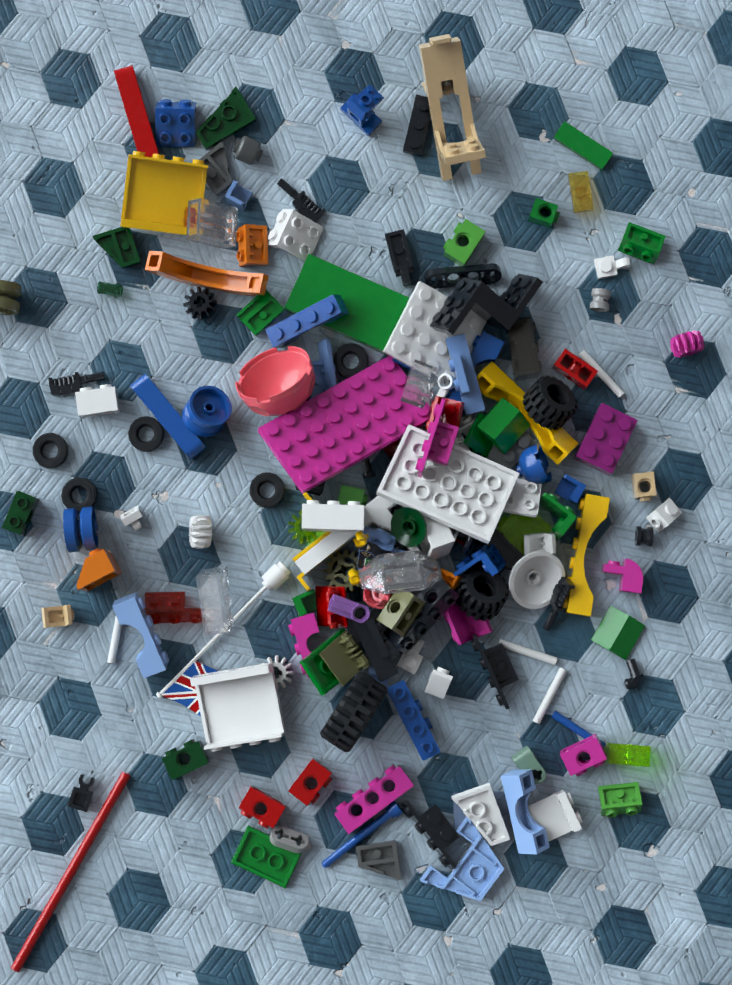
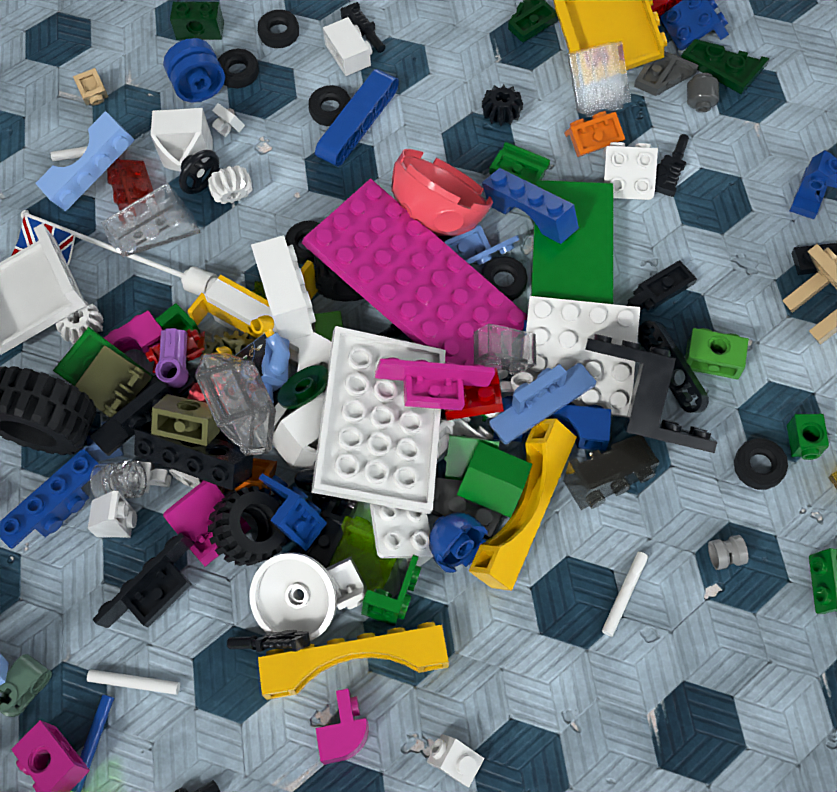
camera: 75 degrees right, 20 degrees down
orange slope [76,548,122,592] -> none
clear green pin [97,281,123,298] -> none
orange arch [145,251,269,296] -> none
blue wheel [182,386,232,437] -> none
medium blue panel [225,180,253,211] -> none
white bar [498,639,557,665] -> none
black tyre [523,376,578,430] -> none
red brick [552,348,598,390] -> none
blue panel [555,474,586,504] -> none
magenta brick [573,403,638,476] -> none
green slope [591,606,645,660] -> none
white plate [594,255,630,280] -> none
tan brick [631,471,657,502] -> none
black wheel [635,526,654,547] -> none
dark pink gear [670,330,705,358] -> none
none -> clear wheel [90,460,147,499]
none -> white piece [151,108,219,194]
none -> black tyre [734,438,788,490]

